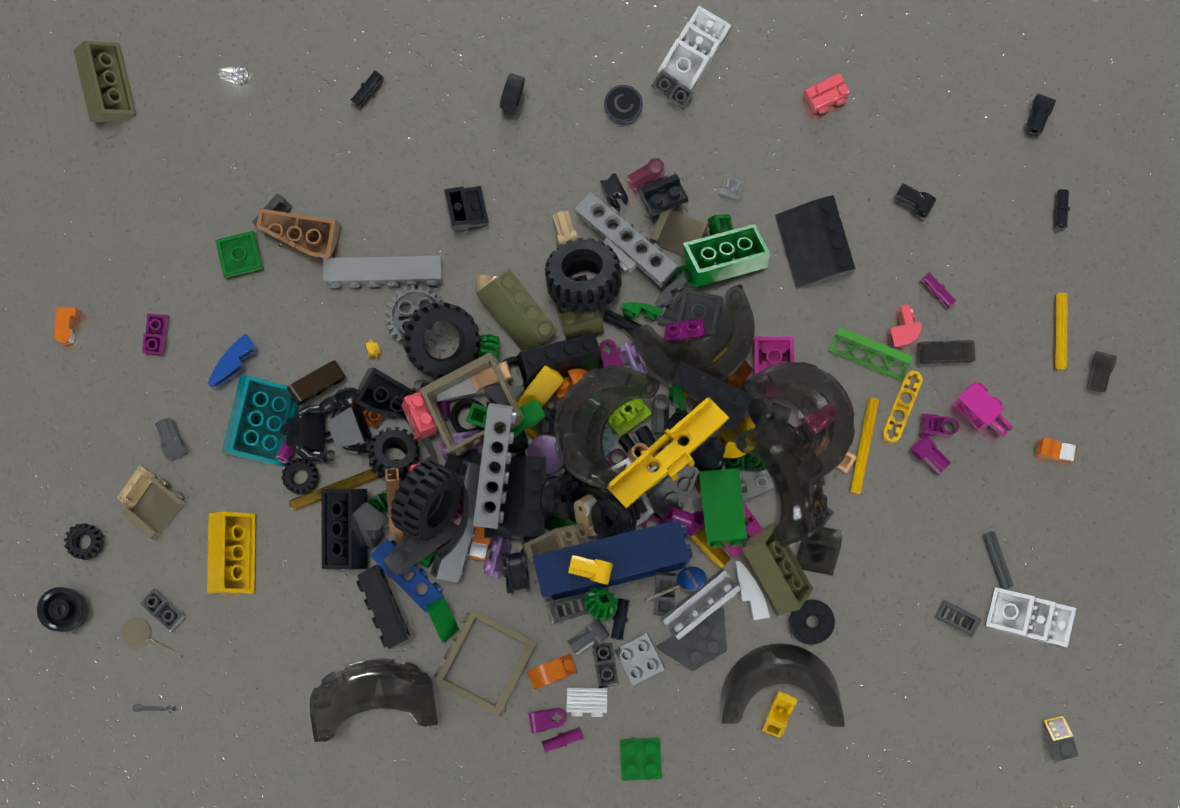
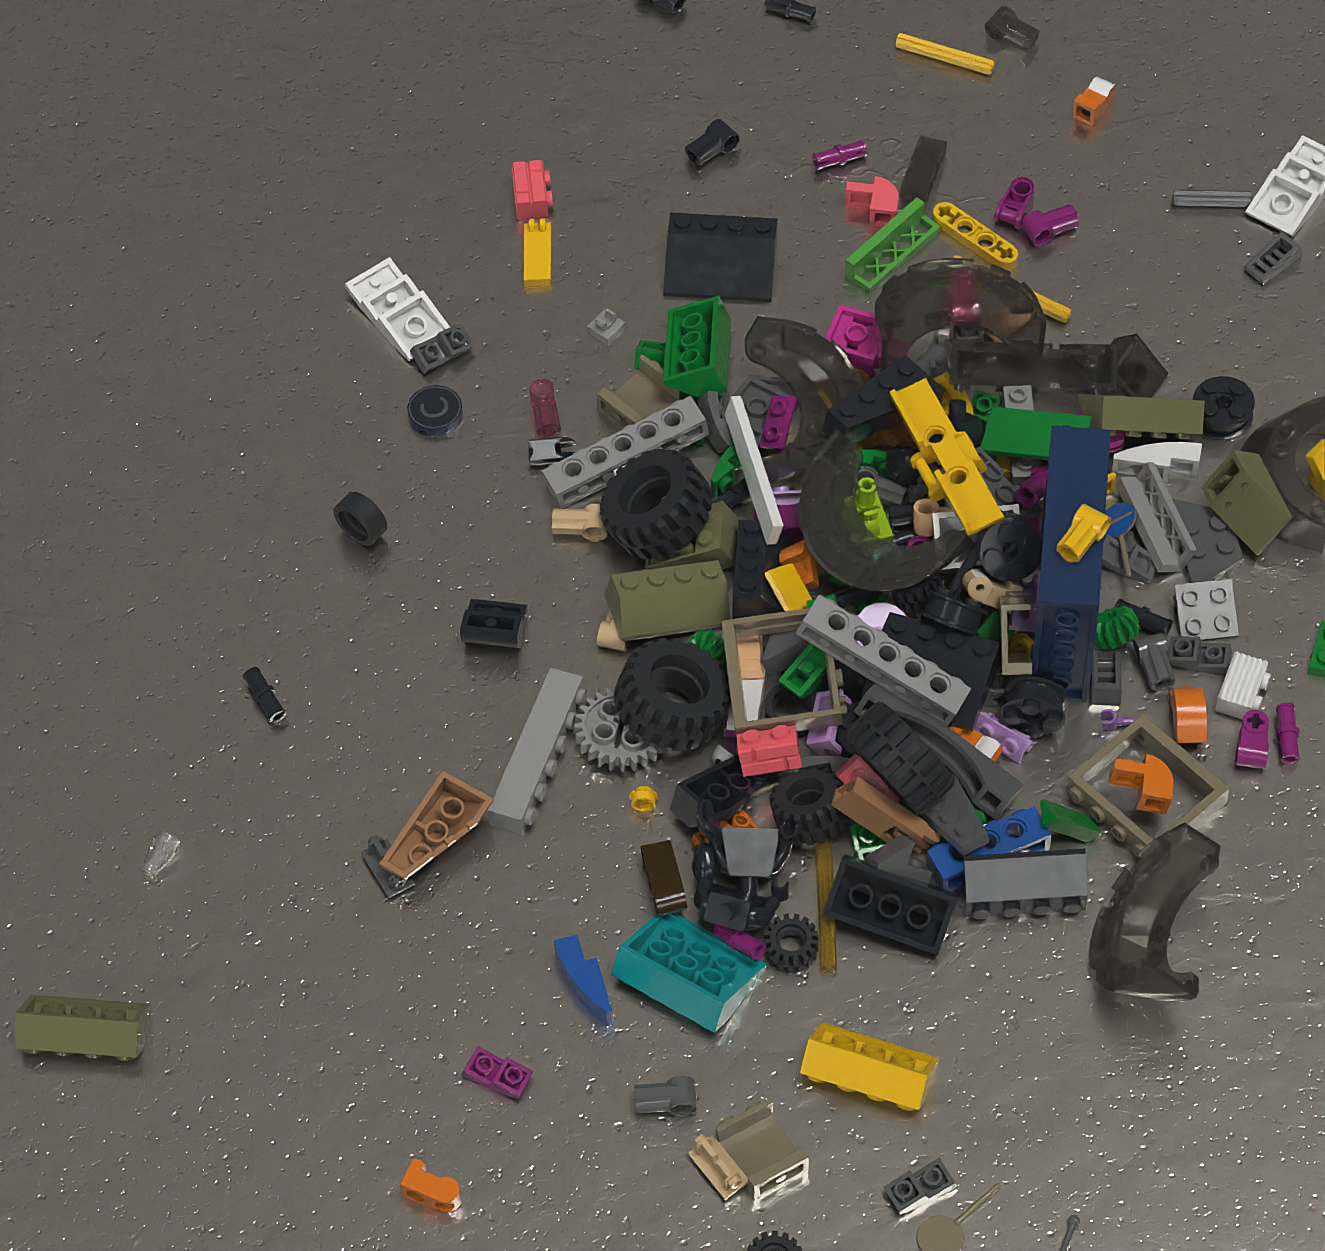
camera: 70 degrees left, 25 degrees down
green plate [215,231,263,278] -> none
black brick [638,172,689,216] -> none
dark pink brick [952,381,1013,437] -> none
none -> yellow hinge [524,218,551,287]
none -> white tile [725,396,784,545]
none -> medium lavender hand [1101,709,1137,732]
none -> orange brick [1109,754,1174,815]
none -> olive slope [1201,450,1293,555]

